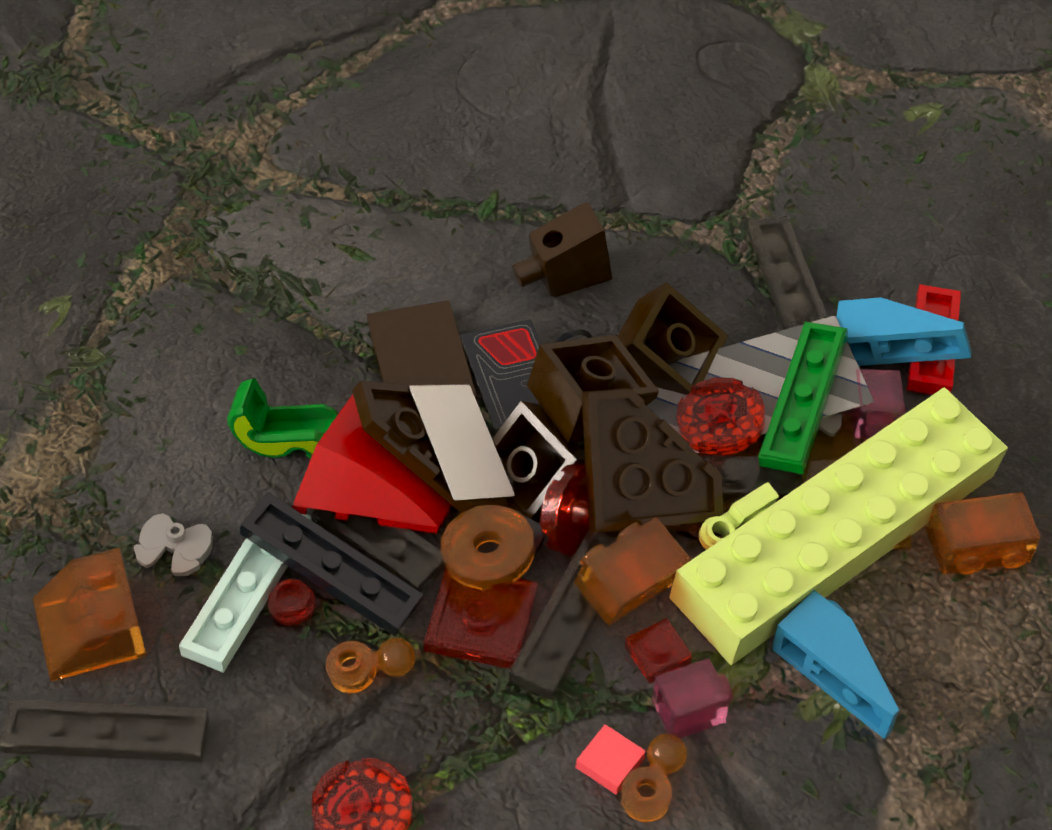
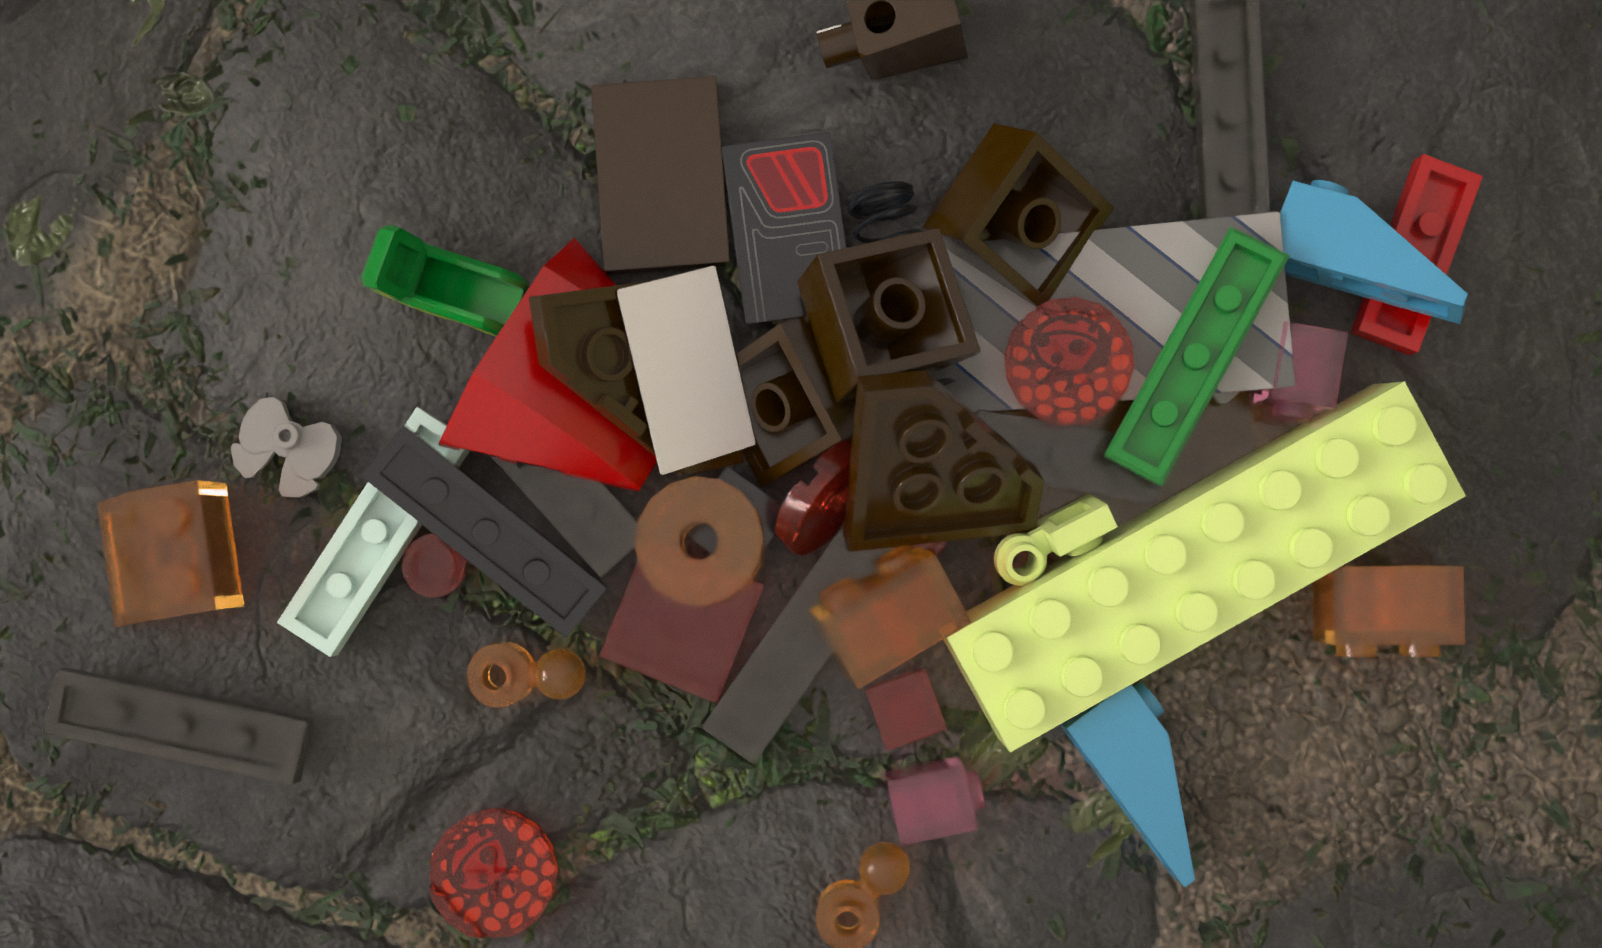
camera: 10 degrees right, 35 degrees up
coral tile [576,724,646,795] -> none

